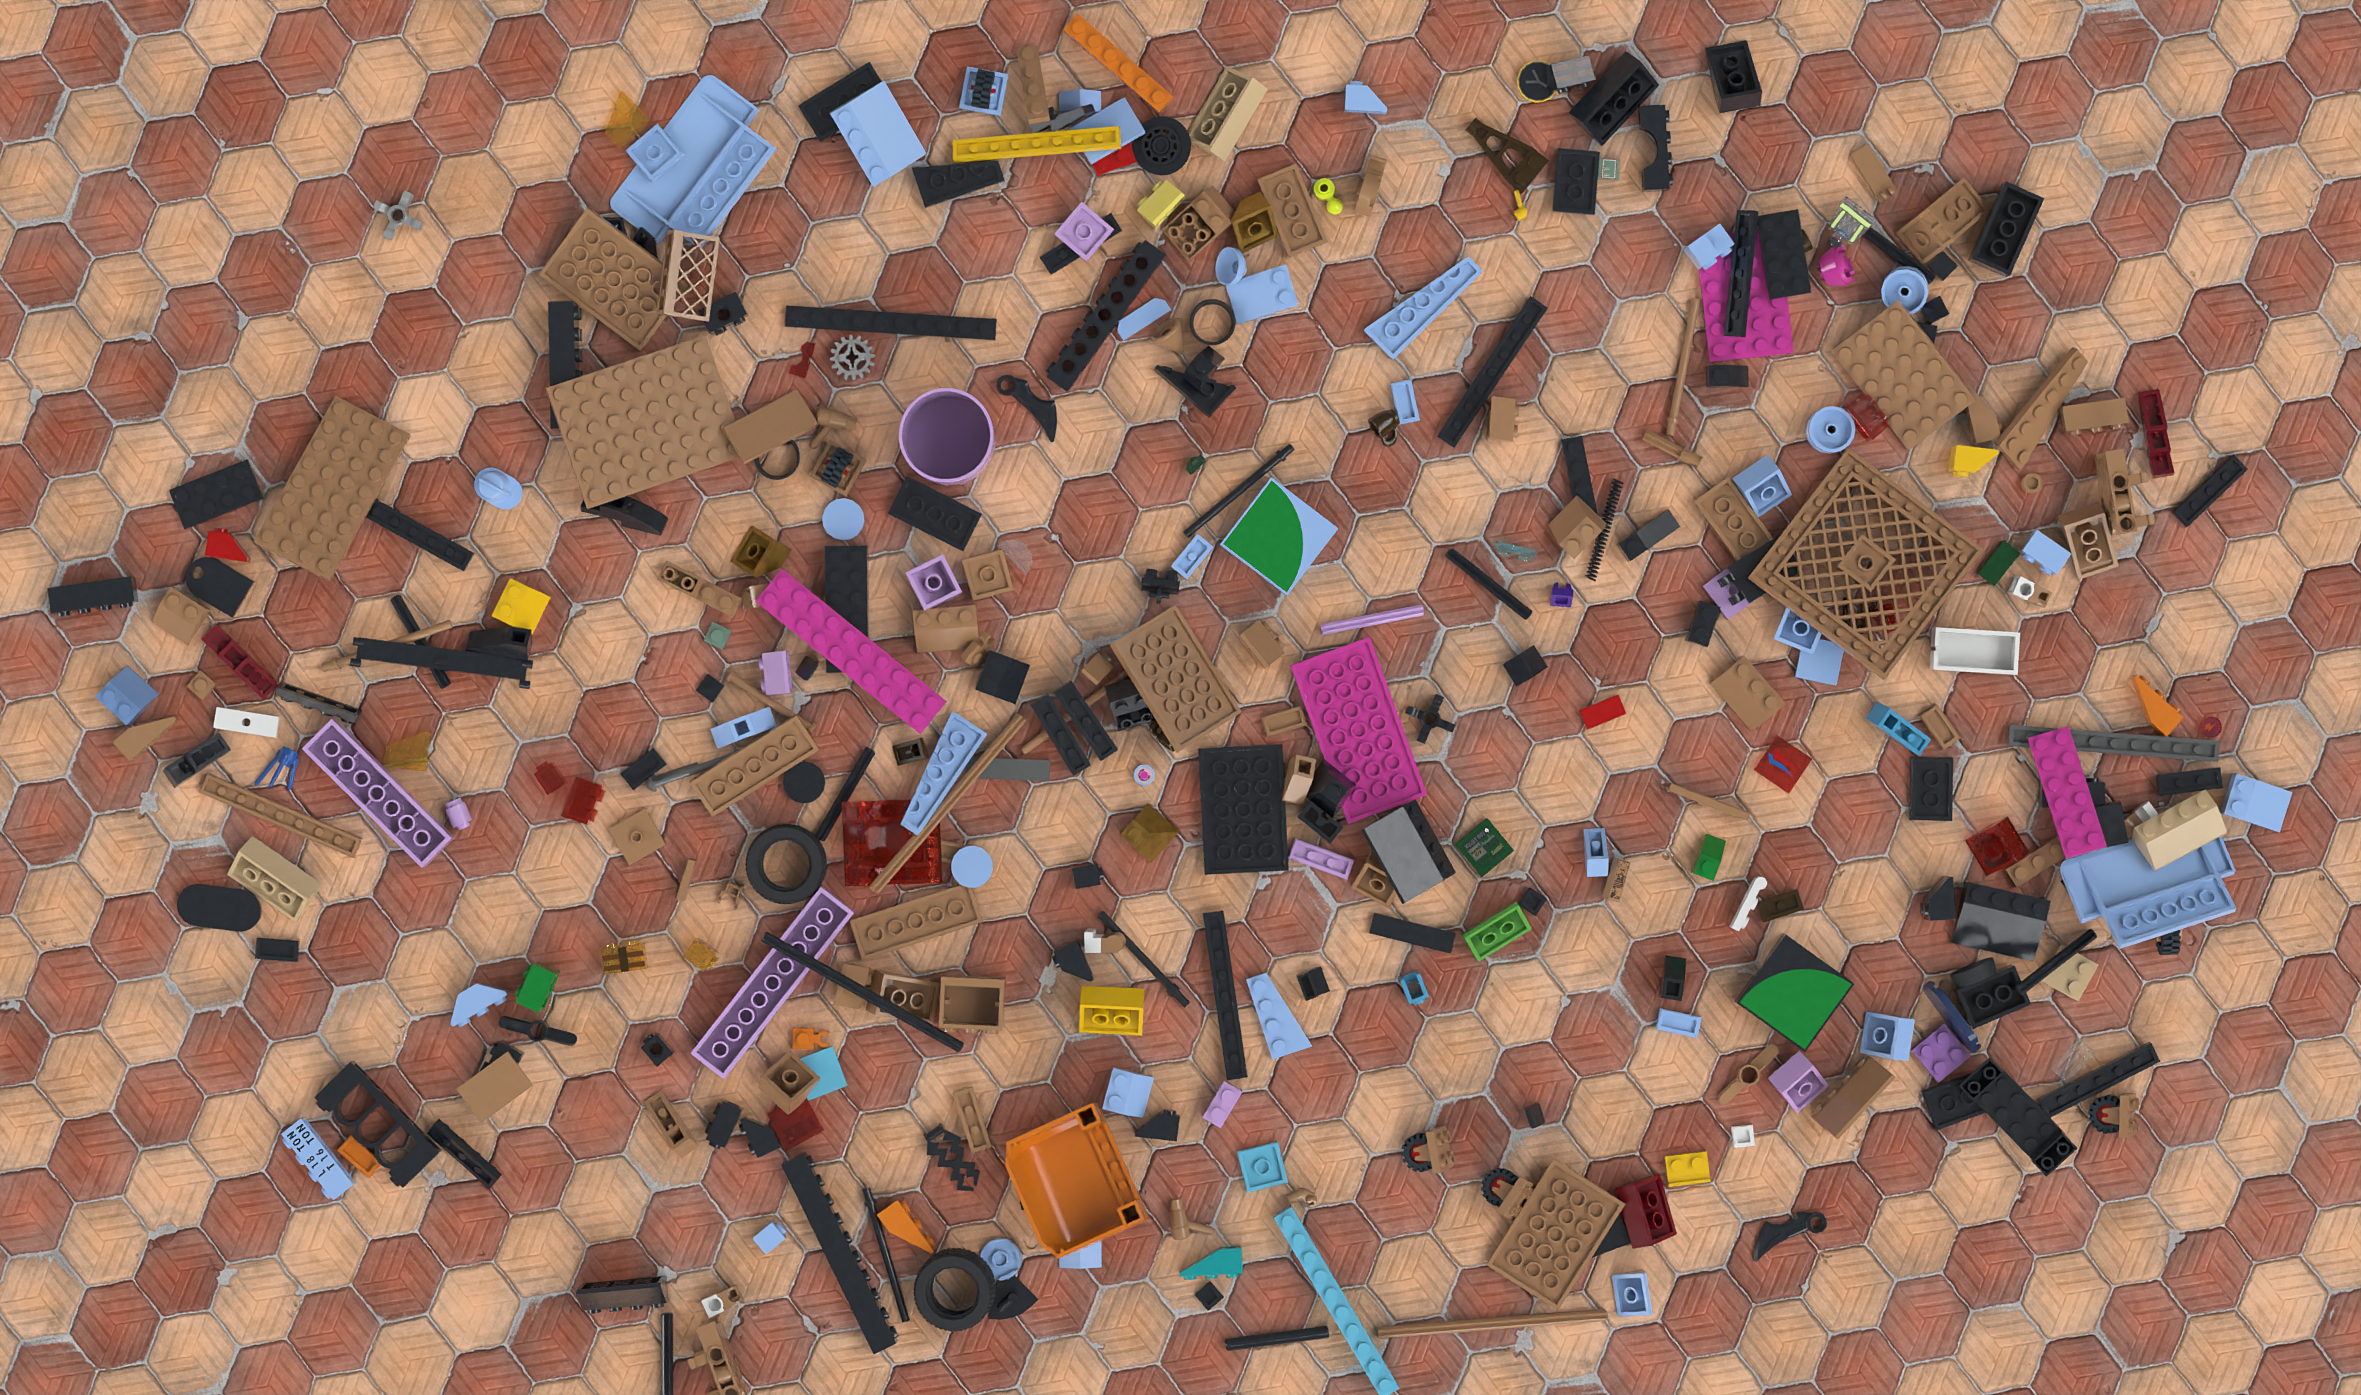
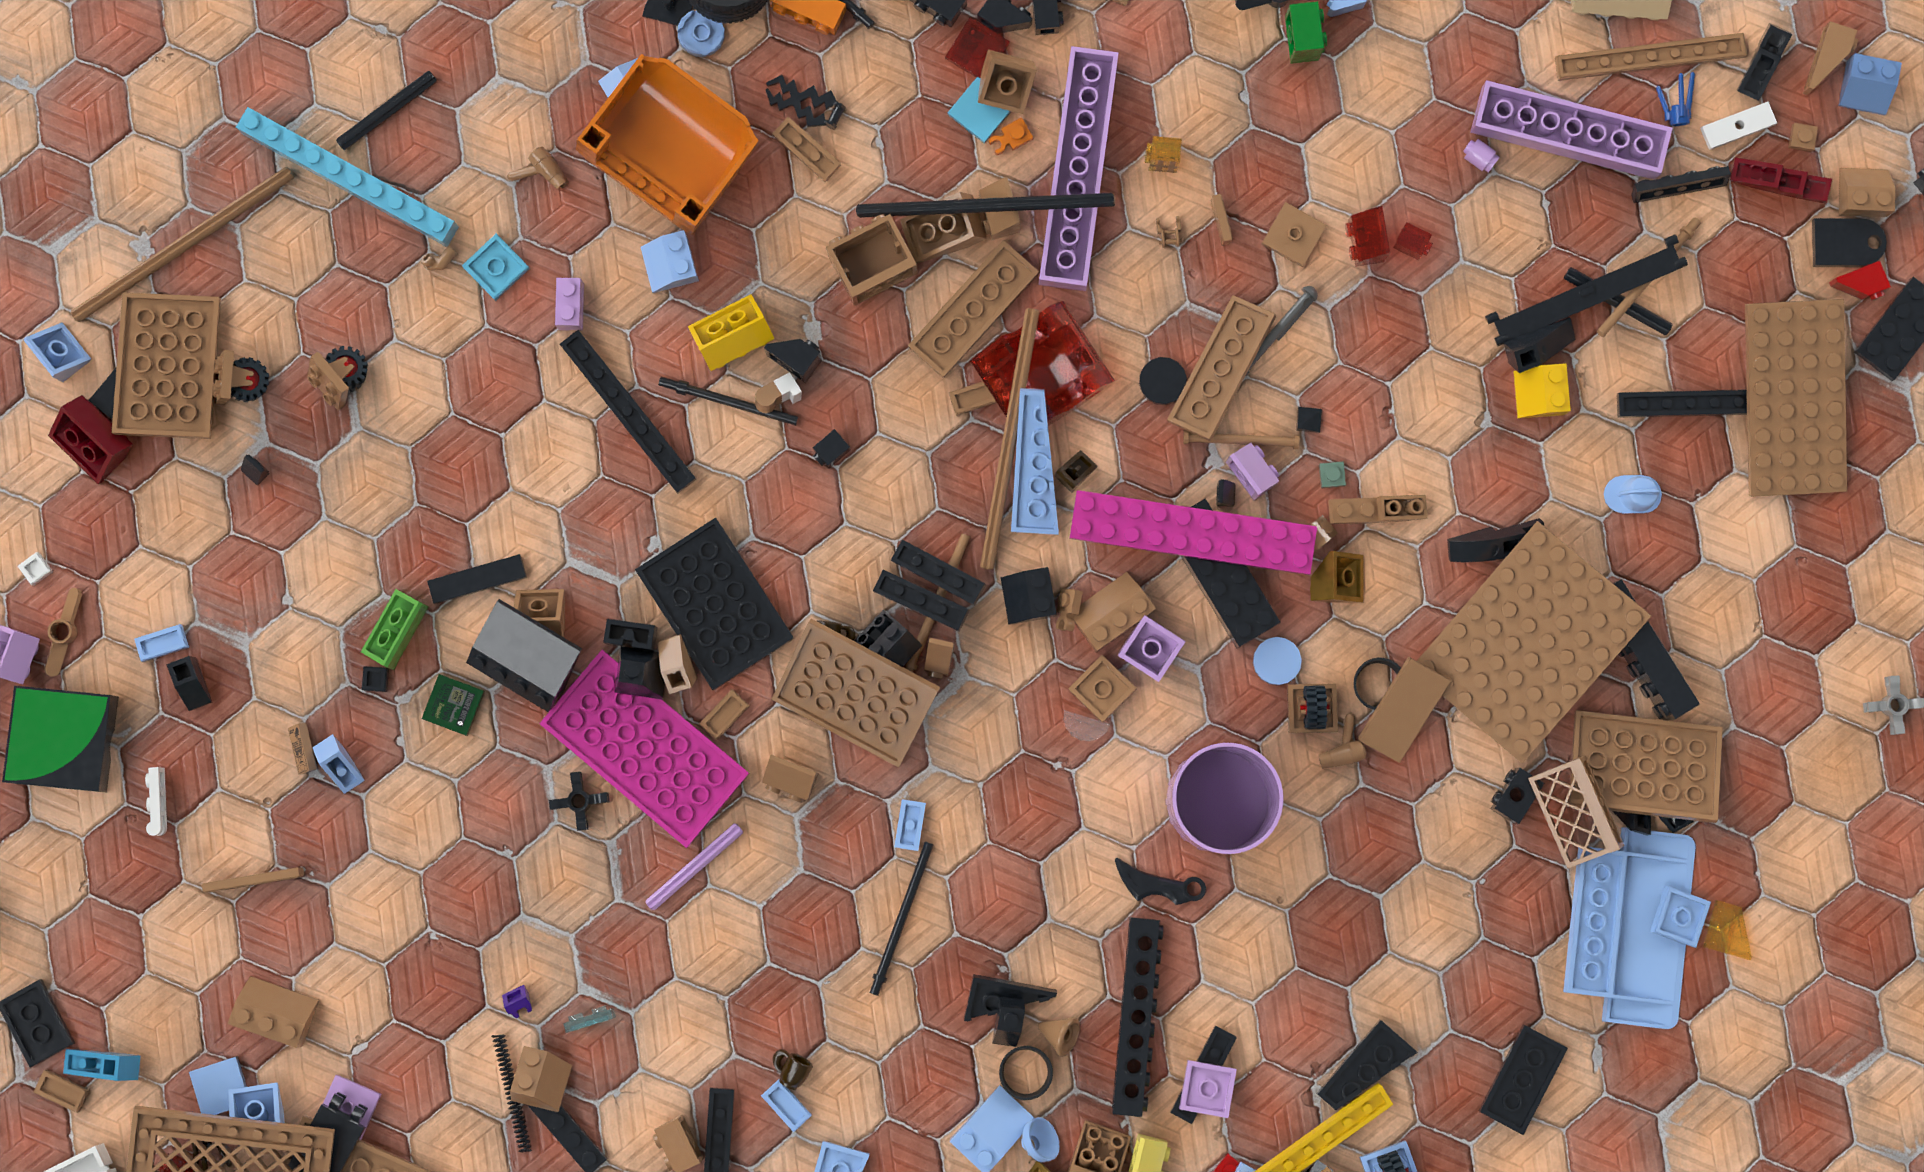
camera: 155 degrees right, 5 degrees down
clear yellow wing [384,731,431,772] -> none
brick [601,940,648,975] -> none
black tile [621,748,667,790] -> none
black brick [641,1033,675,1067] -> none
light blue slope [710,707,777,749] -> none
black tyre [745,824,827,904] -> none
black plate [785,305,997,341] -> none
clear red piece [789,342,816,378] -> none
black axle [815,747,875,841] -> none
light blue slope [829,81,927,187] -> none
light grey gear [830,335,876,381] -> none
black plate [888,476,982,552] -> none
light blue tile [951,846,993,888] -> none
dark grey tile [965,757,1050,781] -> none
light blue piece [1117,298,1171,341] -> none
pearl gold slope [1120,803,1179,862] -> none
tile [1134,764,1155,786] -> none
black slope [1135,1109,1180,1142] -> none
black hips [1141,569,1180,604] -> none
teal slope [1180,1246,1243,1280] -> none
clear green tile [1185,454,1205,475] -> none
black tile [1194,1281,1224,1311] -> none
green tile [1220,477,1338,596] -> none
light blue wing [1246,973,1312,1059] -> none
lavender tile [1288,838,1354,879] -> none
black piece [1296,966,1330,1001] -> none
dark azure window [1398,970,1429,1005] -> none
black axle [1446,548,1532,620] -> none
black piece [1503,645,1548,687] -> none
red tile [1579,694,1626,730] -> none
black slope [1616,509,1680,562] -> none
yellow plate [1664,1151,1711,1187] -> none
black brick [1685,600,1720,647] -> none
green slope [1691,834,1726,881] -> none
clear red tile [1754,735,1812,794] -> none
dark brown plate [1757,889,1804,922] -> none

